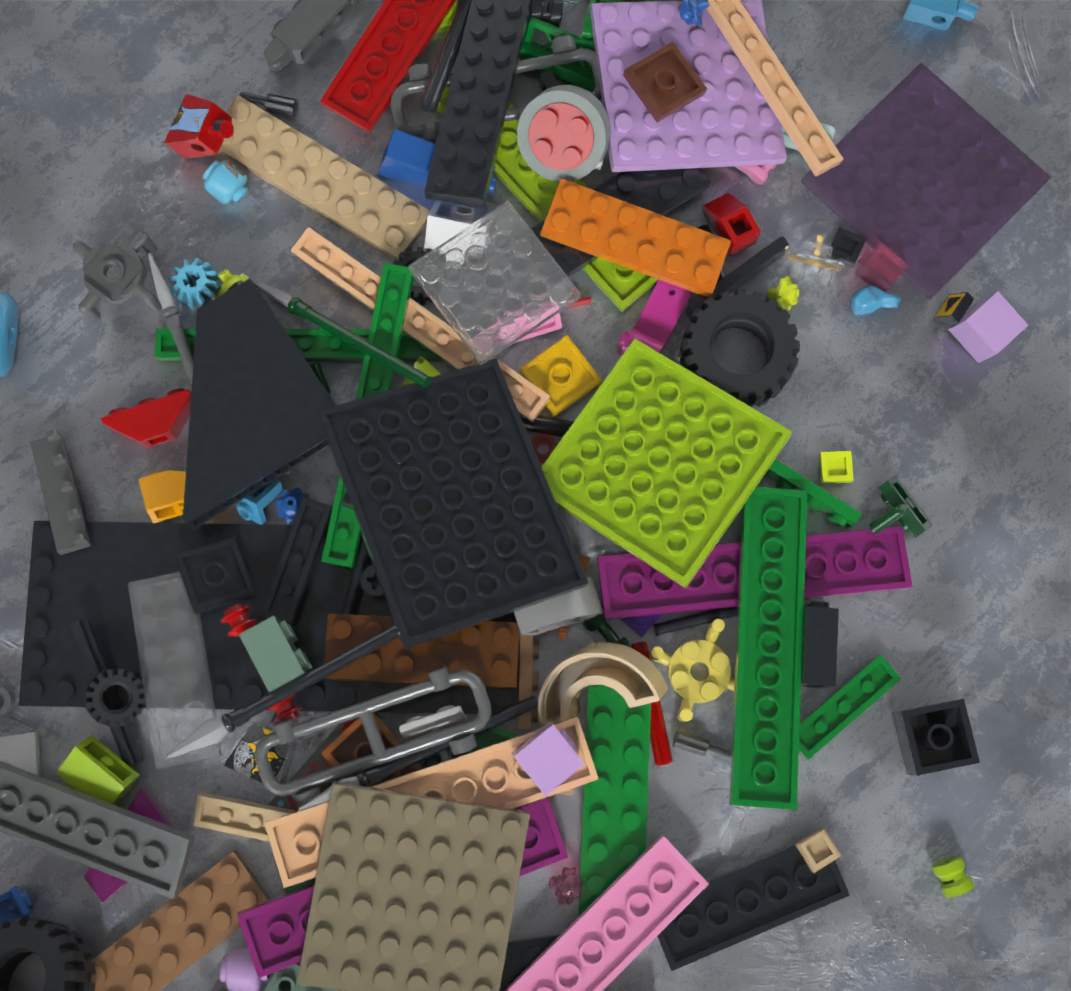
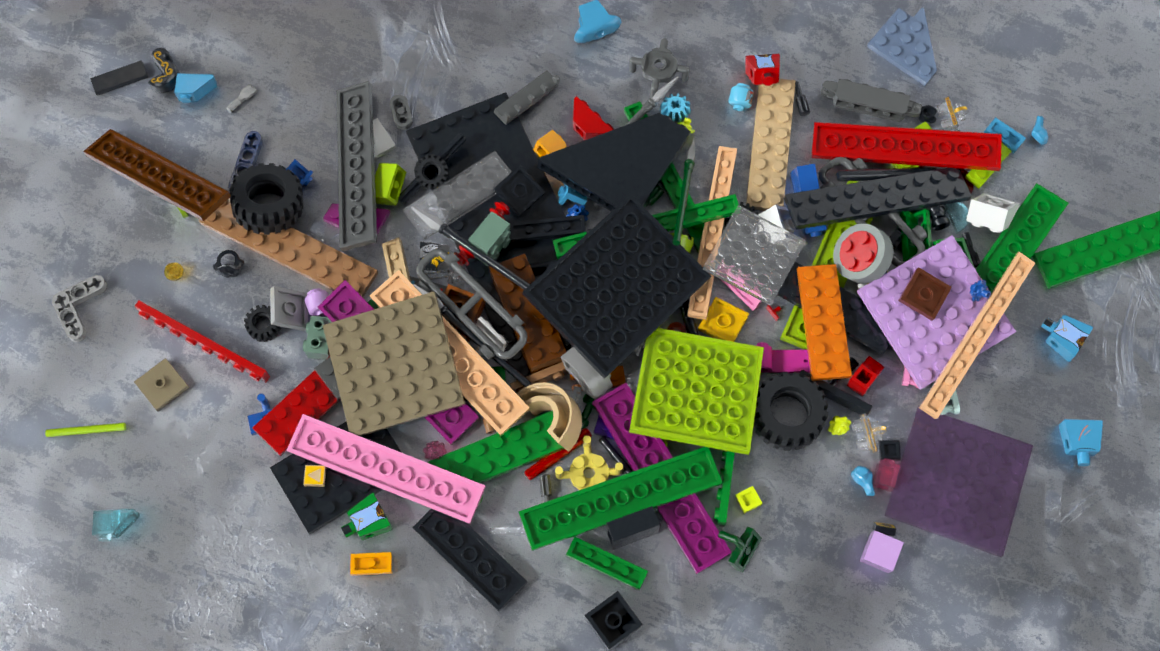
camera: 65 degrees right, 10 degrees down
lavender head [511,722,584,797] -> none
tan tile [795,827,841,873] -> none

